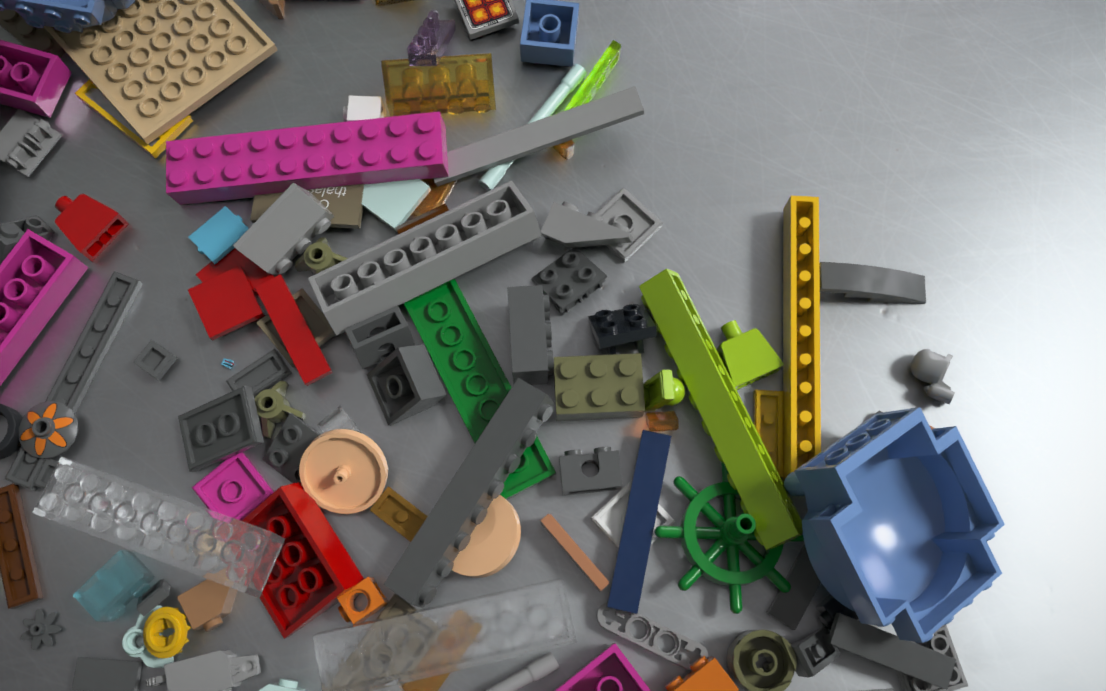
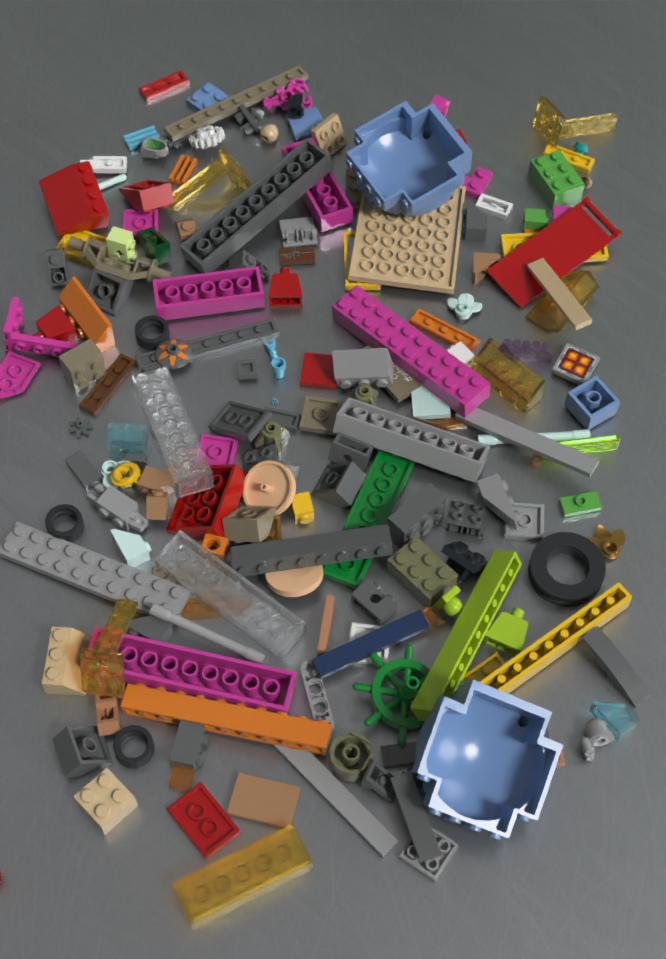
camera: 50 degrees right, 15 degrees down
red tile [188,265,265,341] -> none
medium azure piece [189,206,249,264] -> none
red tile [255,274,333,386] -> none
none -> medium nougat brick [146,489,168,520]
none -> dark tan slope [222,505,275,544]
none -> medium azure brick [264,337,286,379]
none -> reddish brown tile [279,246,315,265]
none -> yellow brick [290,491,314,524]
none -> orange tile [409,308,480,353]
none -> light aqua plate [447,293,482,320]
none -> black tyre [528,532,606,607]
none -> bright green plate [559,491,602,517]
none -> pearl gold plate [588,525,625,559]
none -> clear light blue slope [590,700,640,742]

